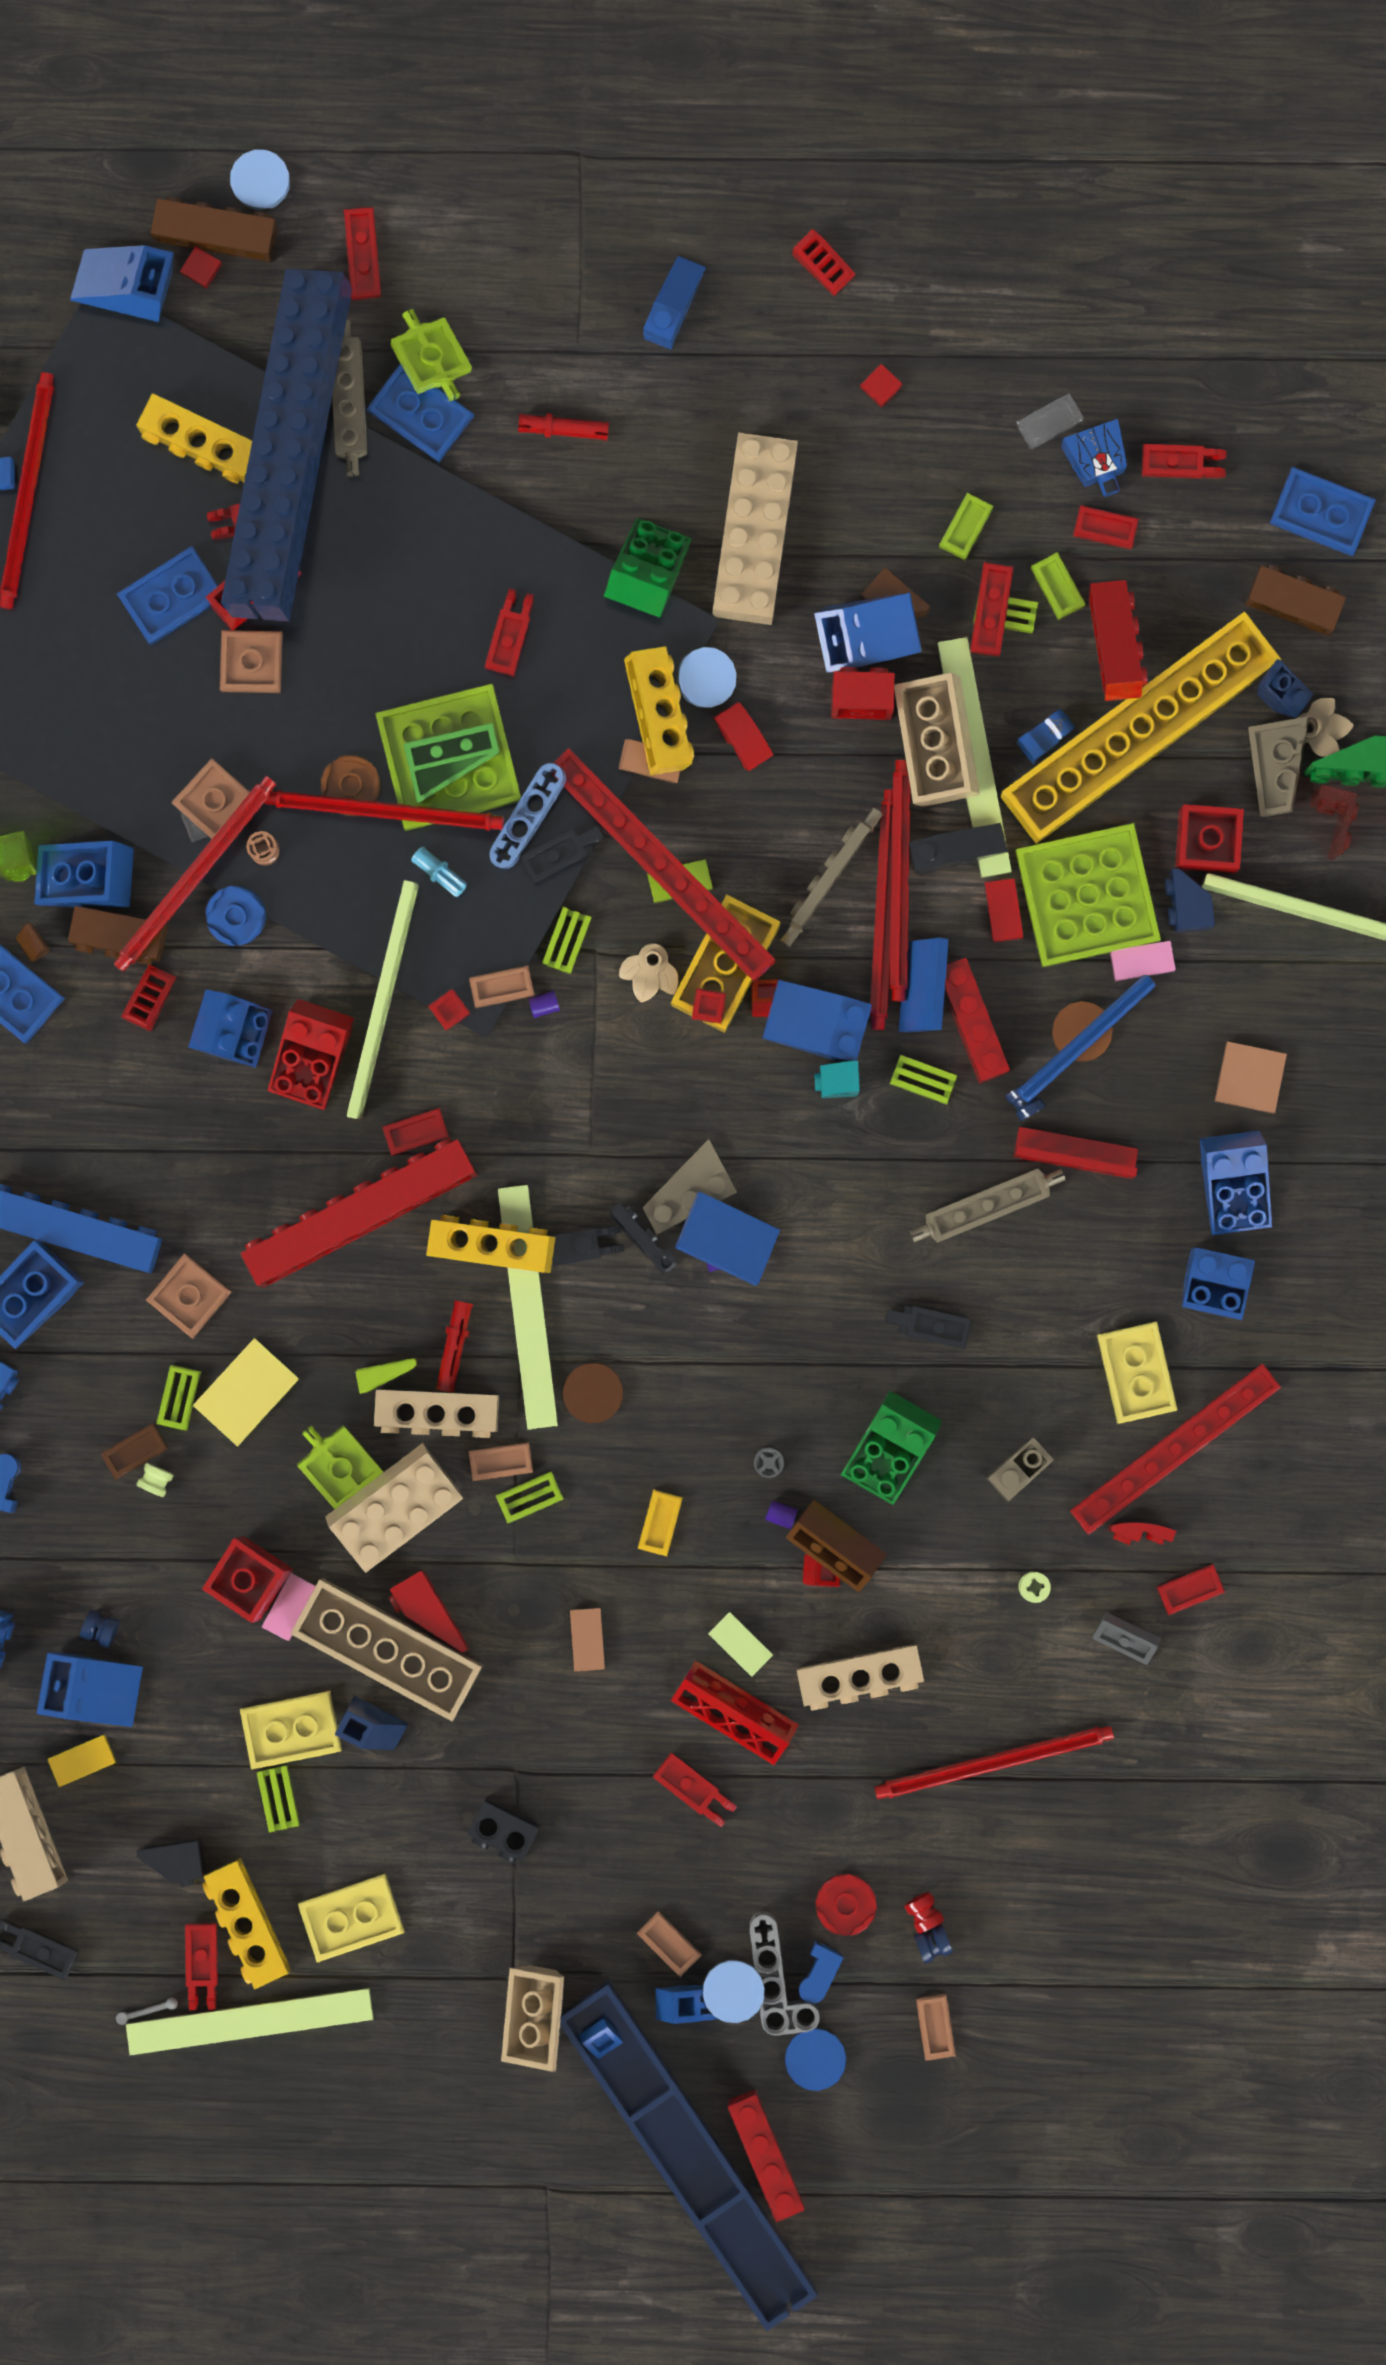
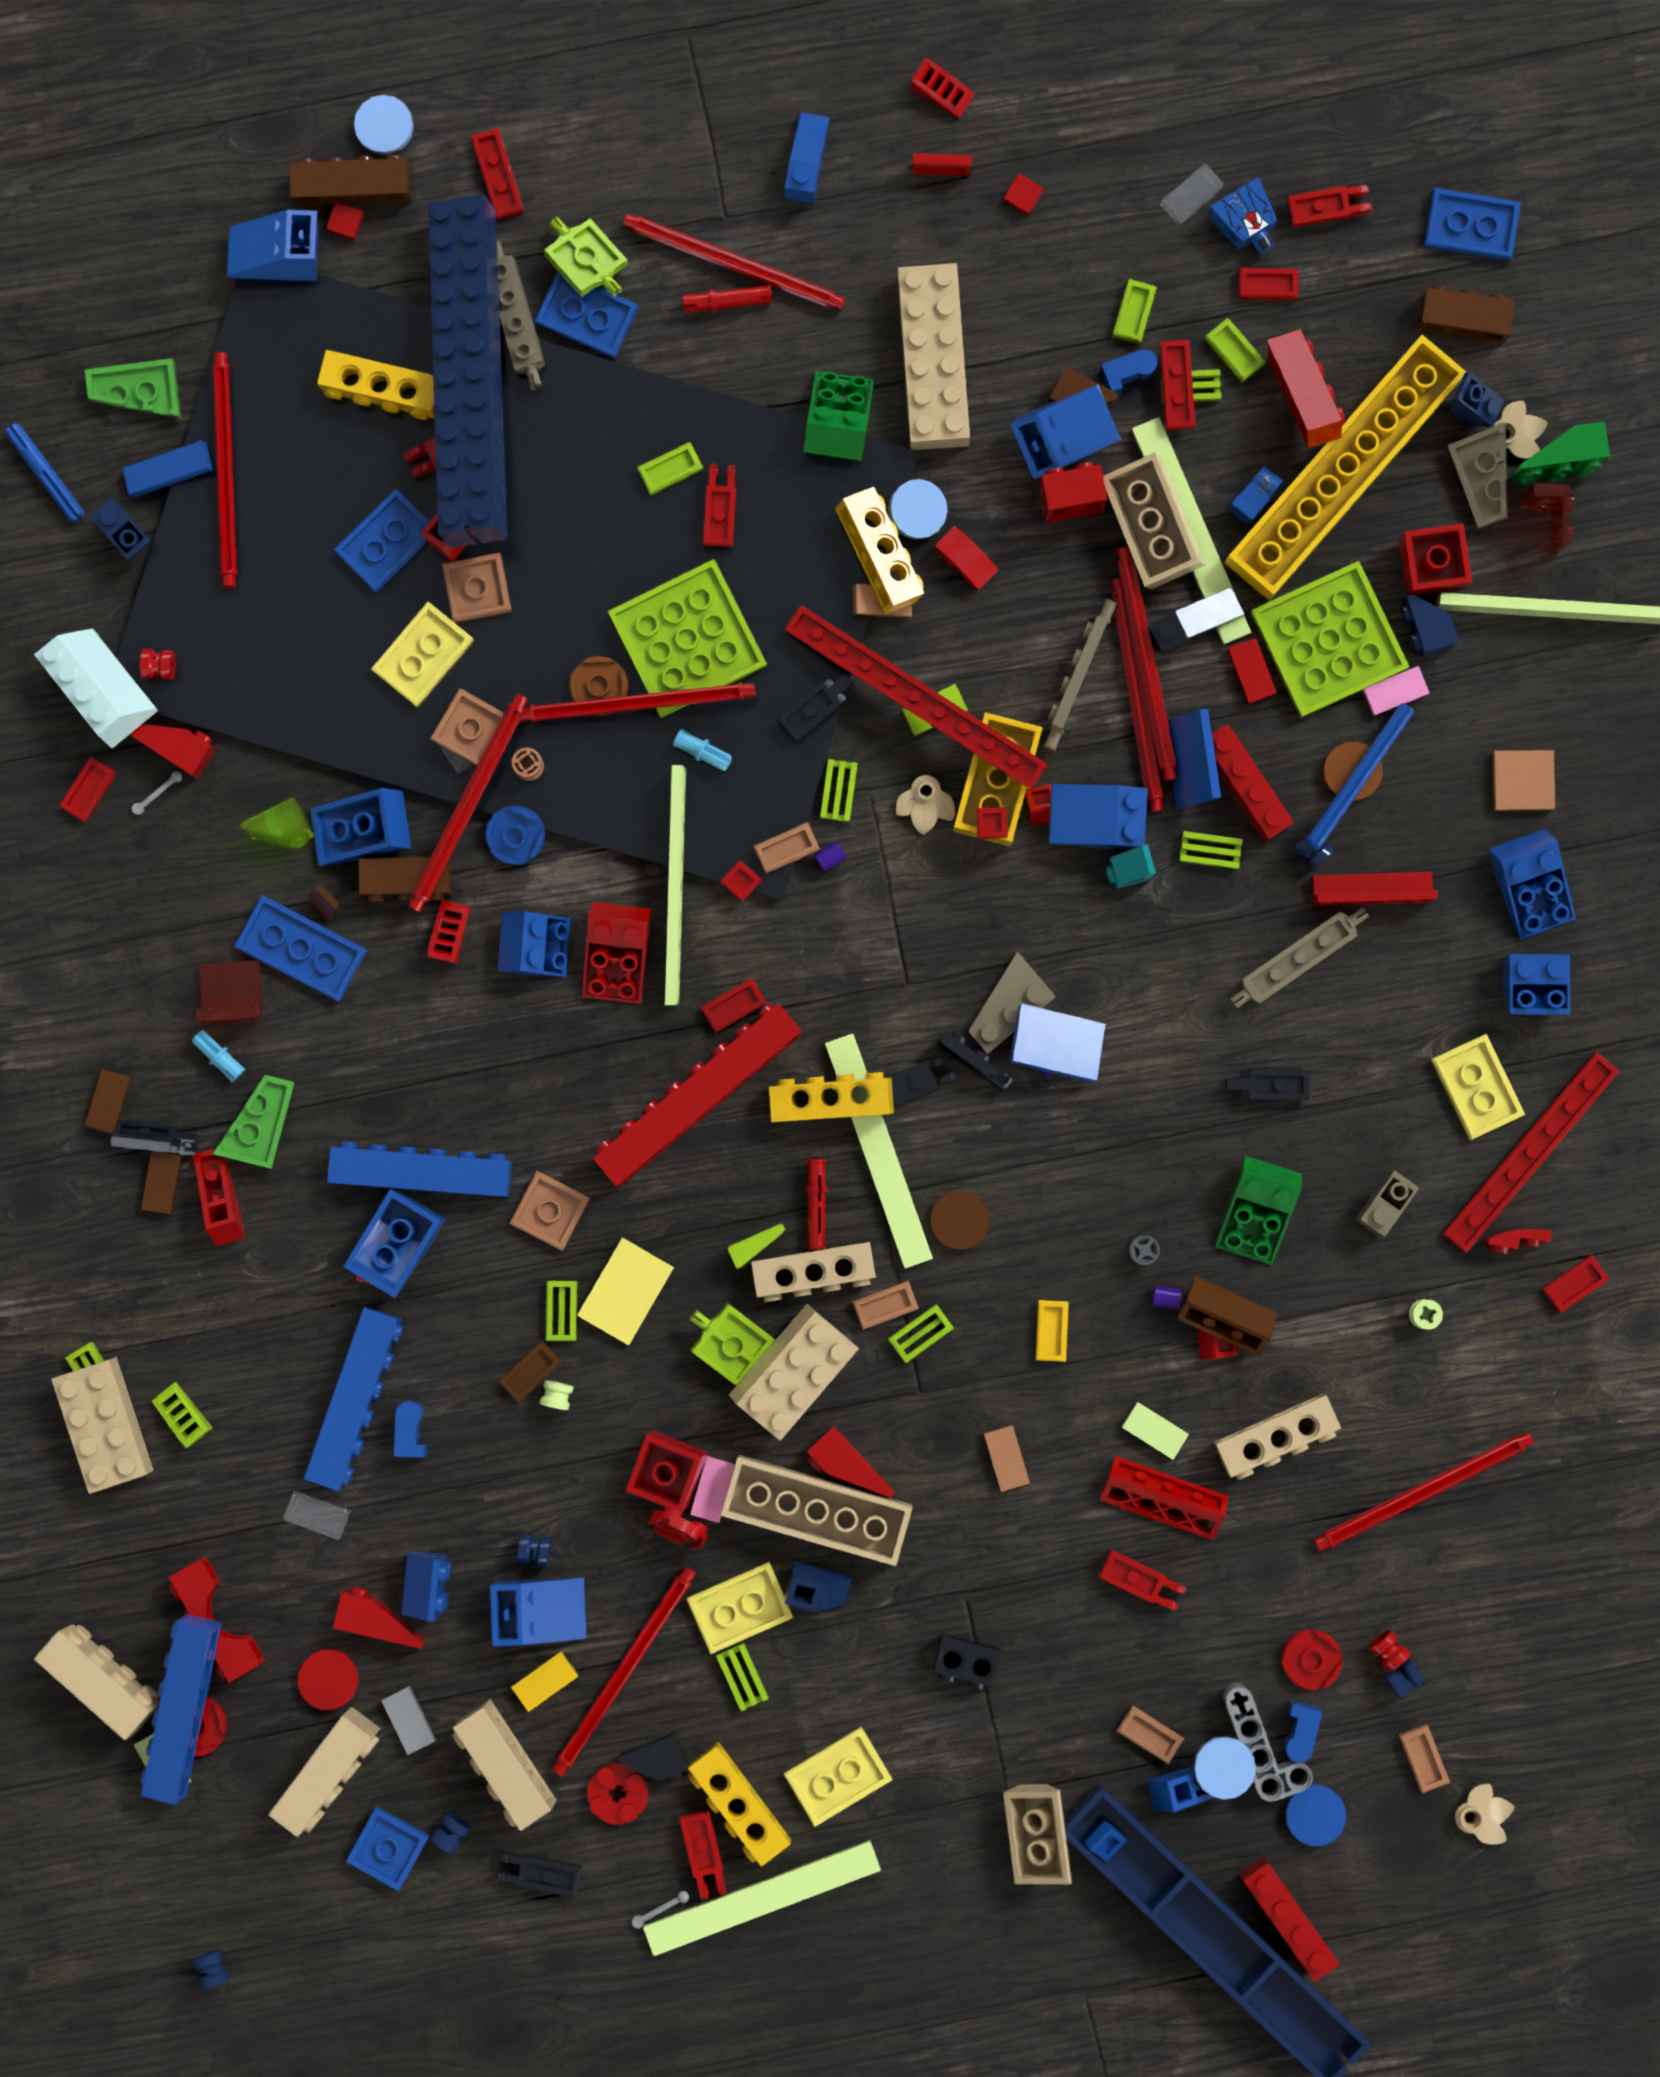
camera: 10 degrees left, 0 degrees up
bright green wedge [403,723,500,804] -> none
medium blue beam [490,763,566,869] -> none
dark grey plate [1092,1612,1161,1665] -> none
none -> light yellow tile [371,602,475,708]
none -> red piece [552,1565,696,1776]
none -> red plate [587,1761,648,1825]
none -> red piece [623,214,846,311]
none -> lime tile [637,442,703,496]
none -> red plate [647,1506,708,1550]
none -> red tile [912,153,972,176]
none -> blue leg [1099,349,1157,395]
none -> tan plate [1455,1784,1515,1844]

